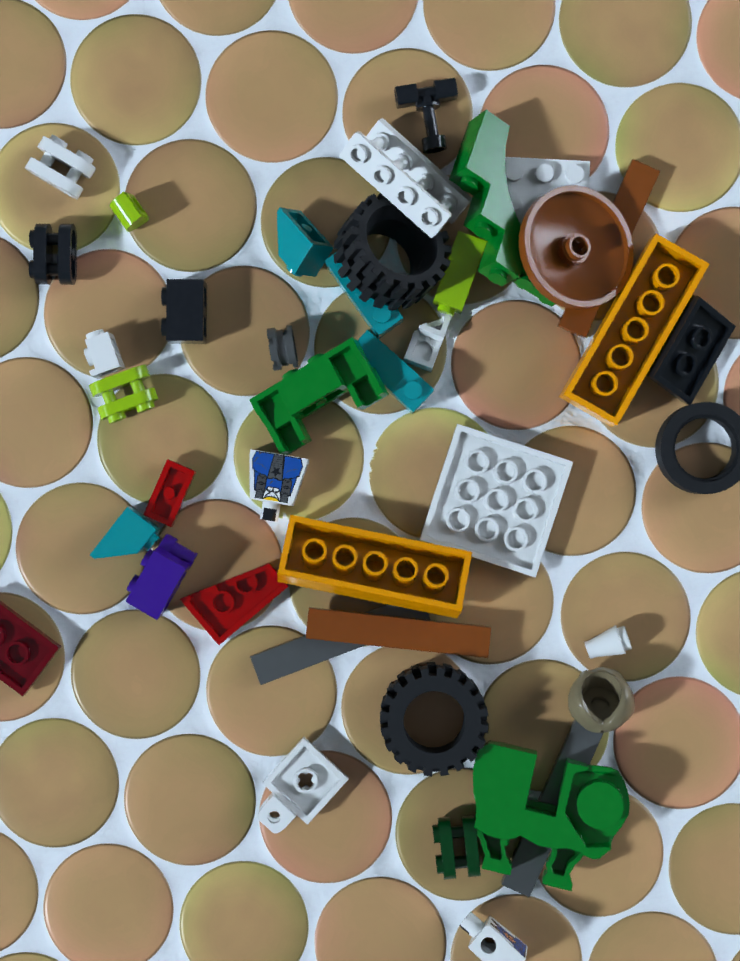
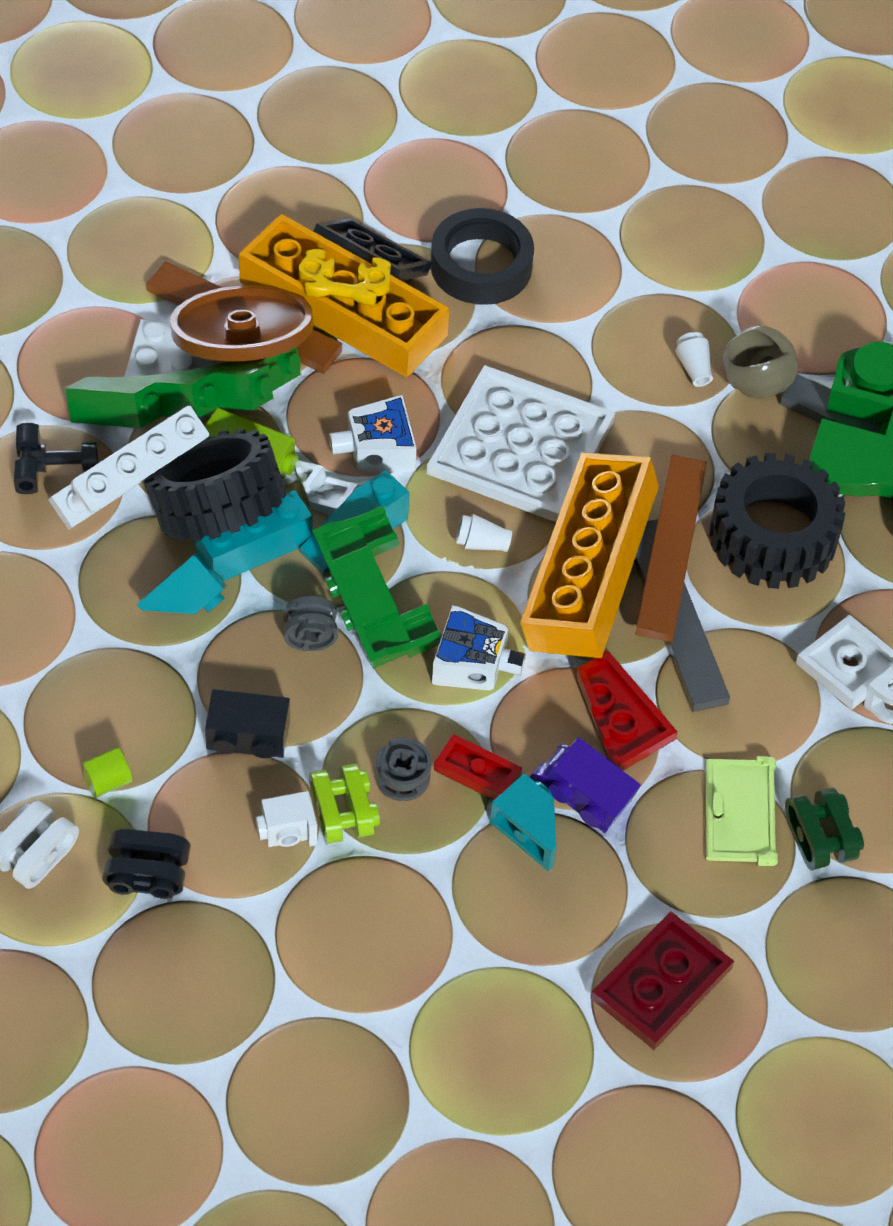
camera: 85 degrees left, 35 degrees down
none -> yellow helmet [299,249,391,305]
none -> white torso [329,395,417,472]
none -> dark grey wheel [375,738,431,801]
none -> white cone [456,514,512,552]
none -> yellowish green door [706,756,778,866]
none -> dark green brick [785,787,864,870]

